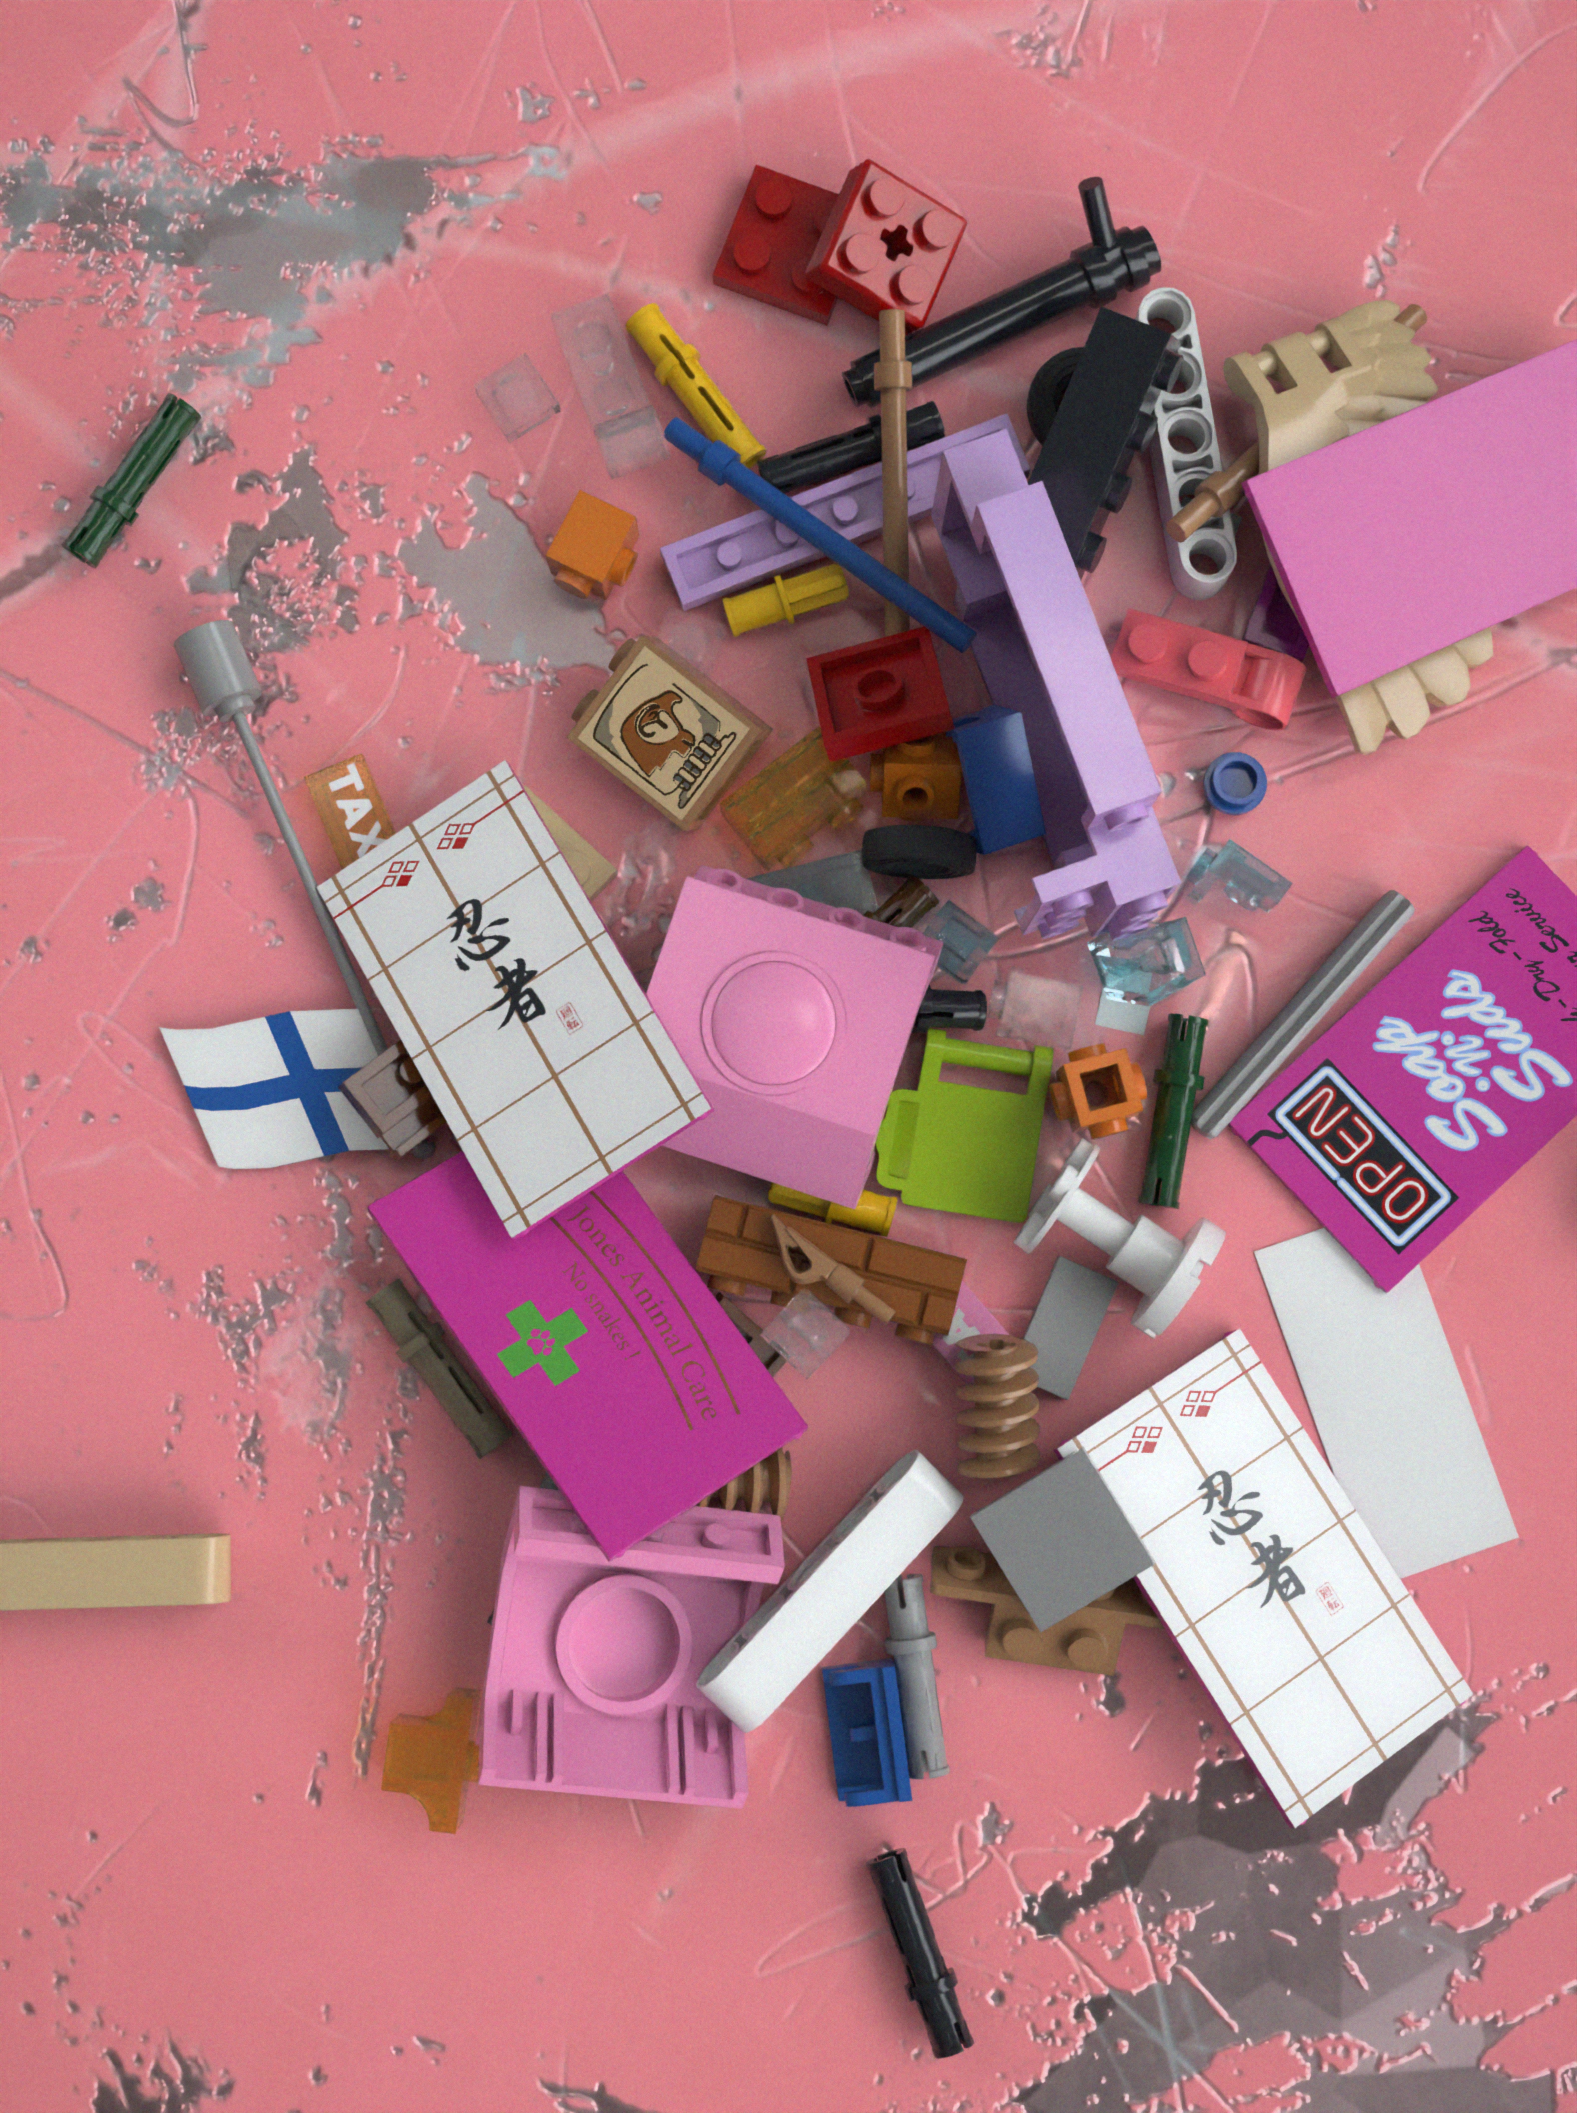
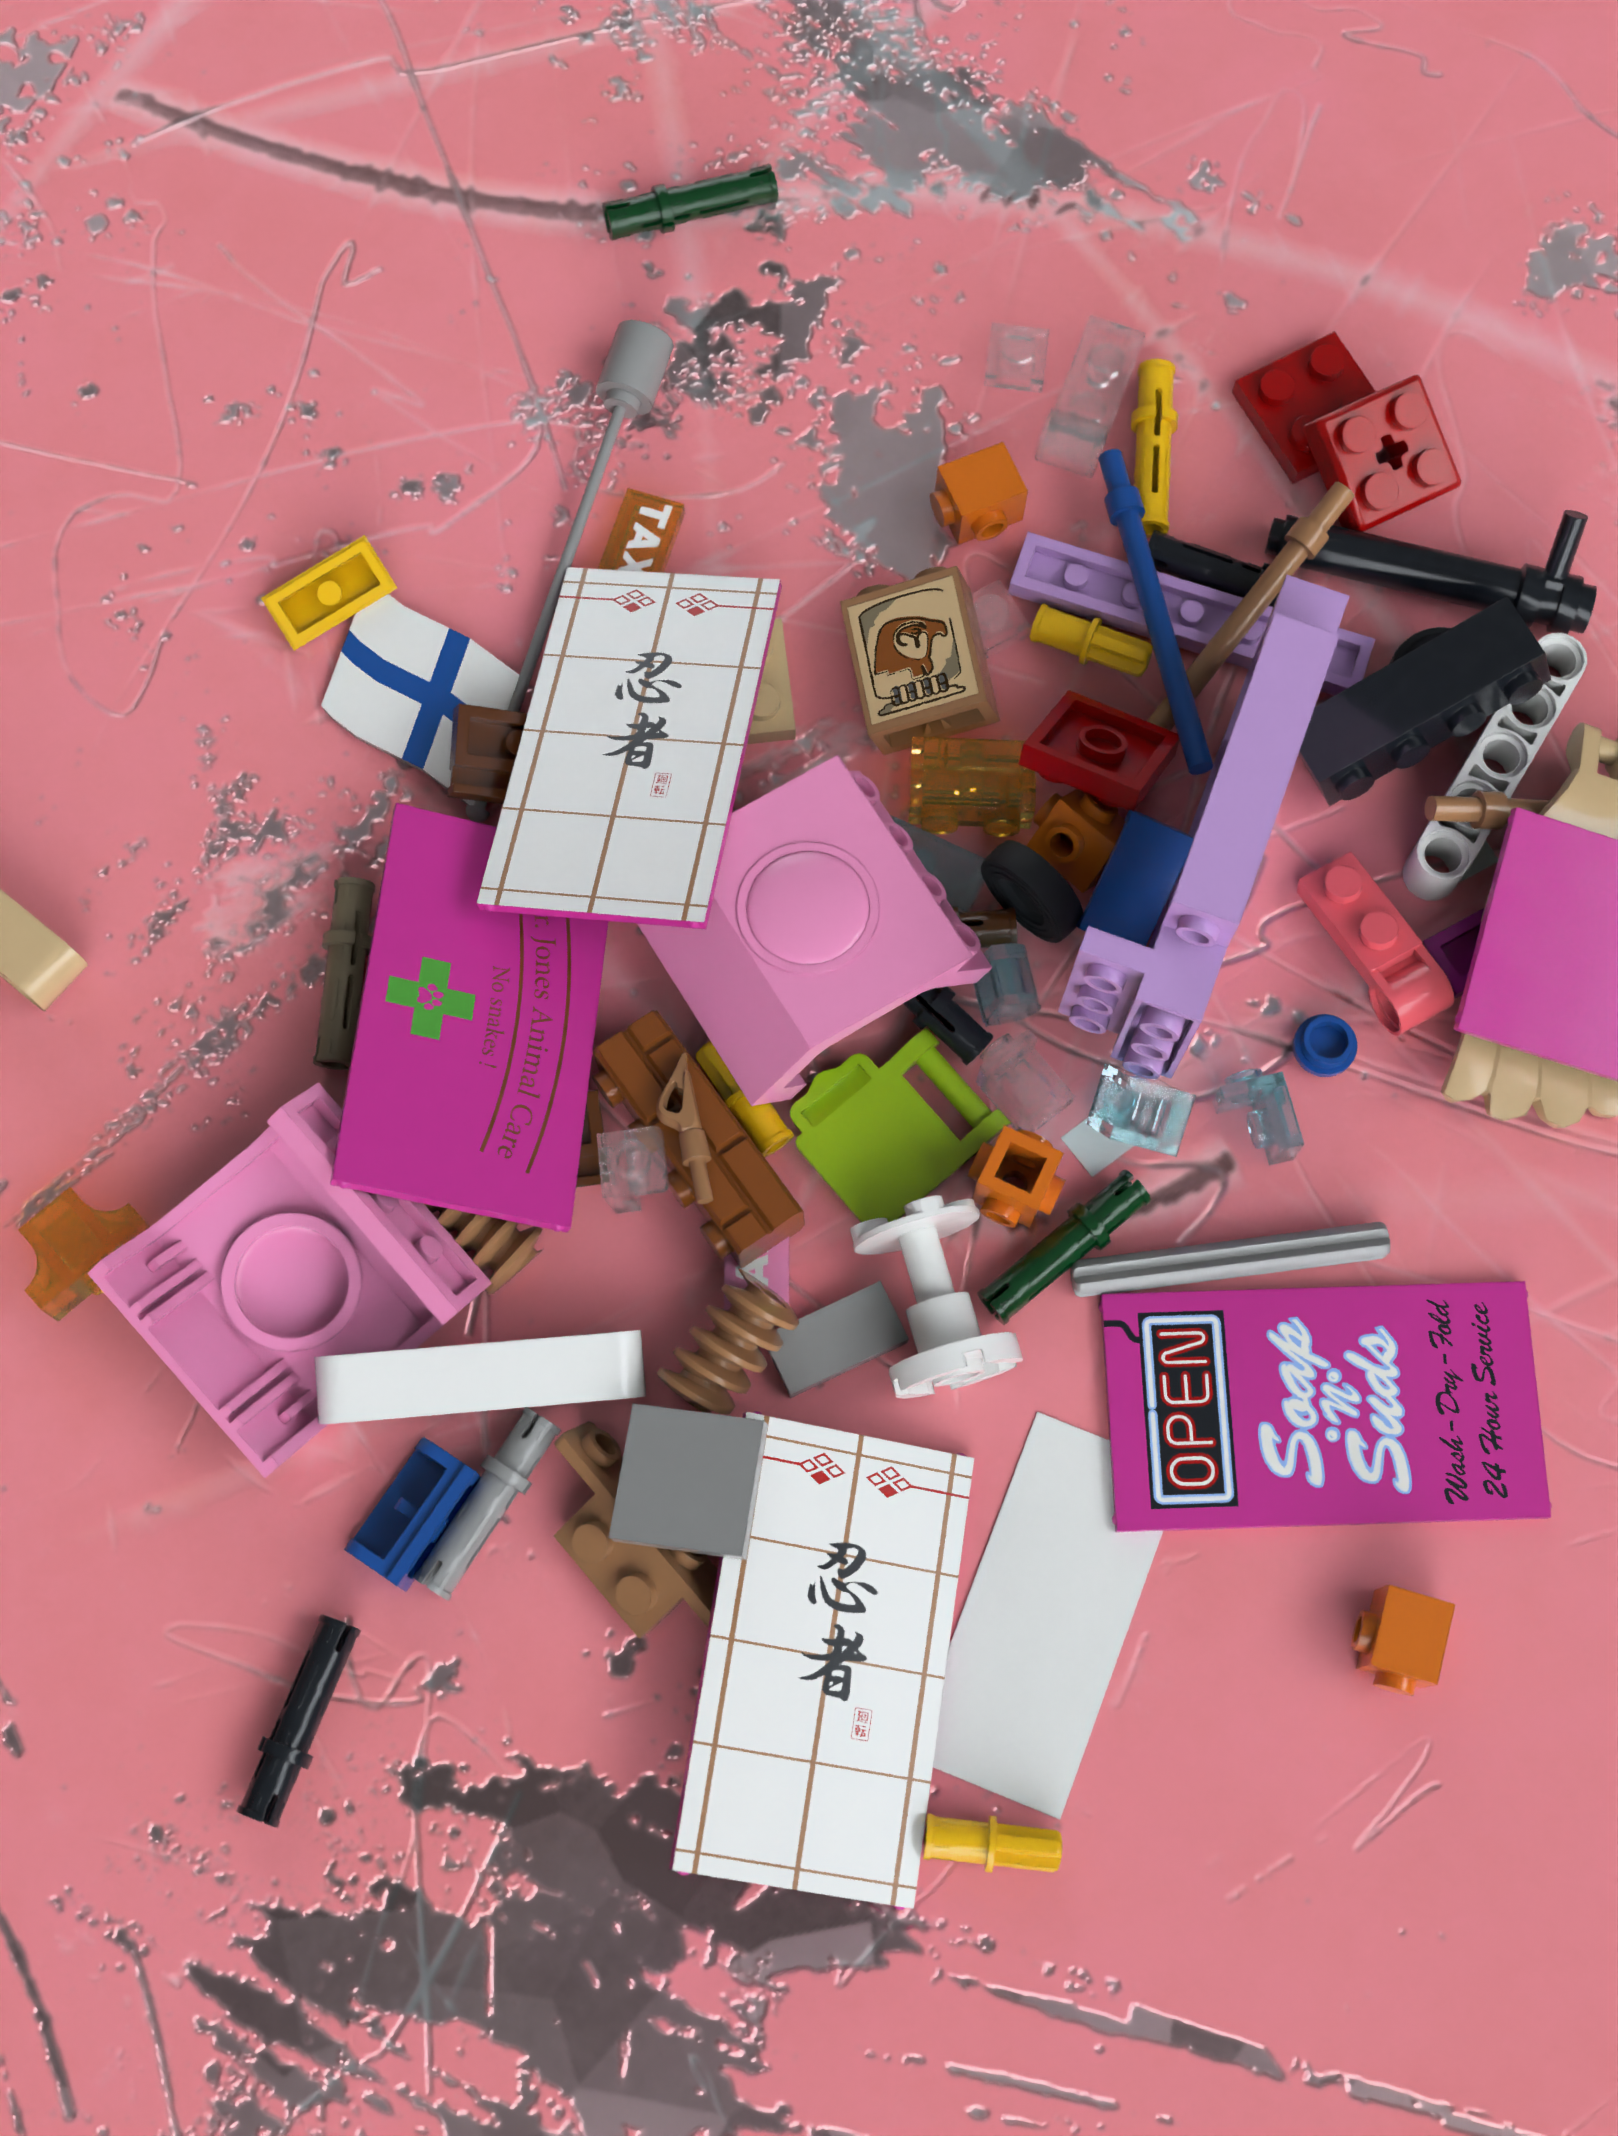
camera: 40 degrees right, 10 degrees down
none -> yellow slope [261,535,397,651]
none -> yellow axle [923,1814,1063,1872]

